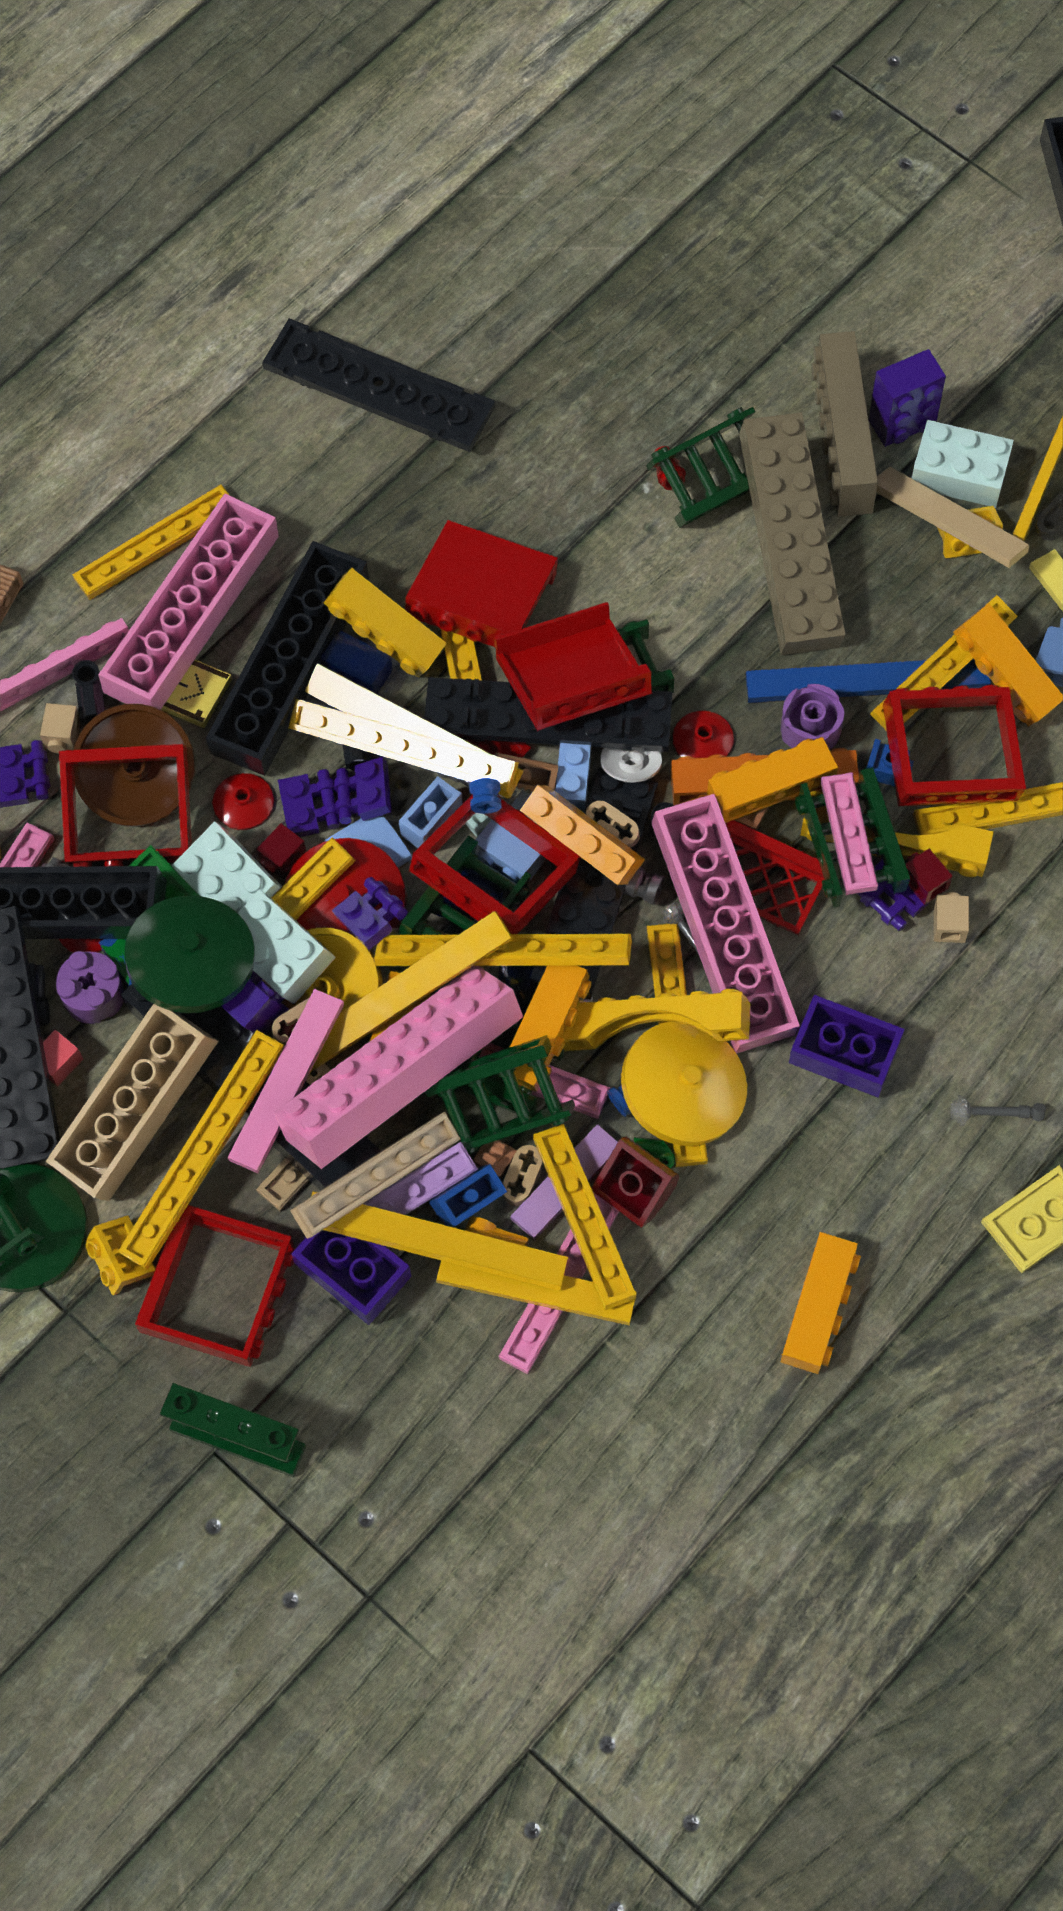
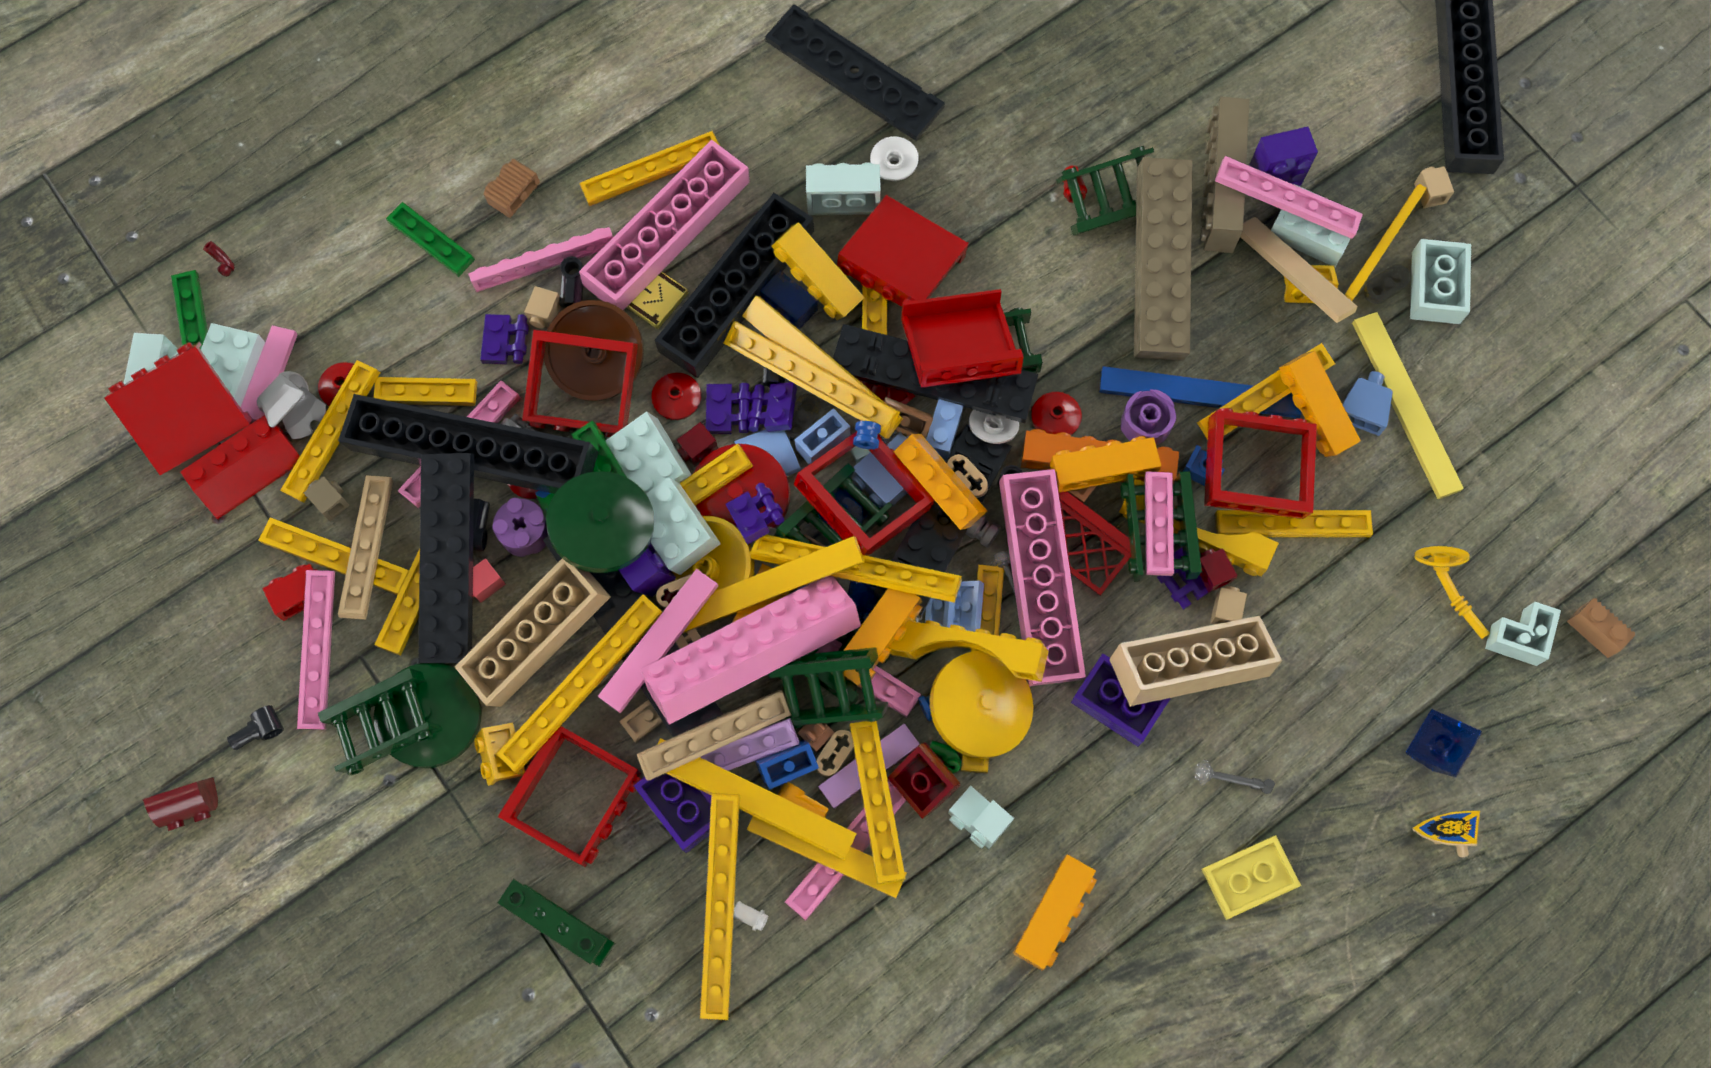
camera: 10 degrees right, 5 degrees up
none -> yellow tile [700,793,740,1020]
none -> white pin [734,901,768,931]
none -> light aqua brick [806,163,880,215]
none -> white dish [870,137,918,181]
none -> light blue slope [925,581,984,632]
none -> light aqua brick [948,786,1014,849]
none -> tan brick [1110,616,1282,706]
none -> bright pink plate [1215,156,1363,239]

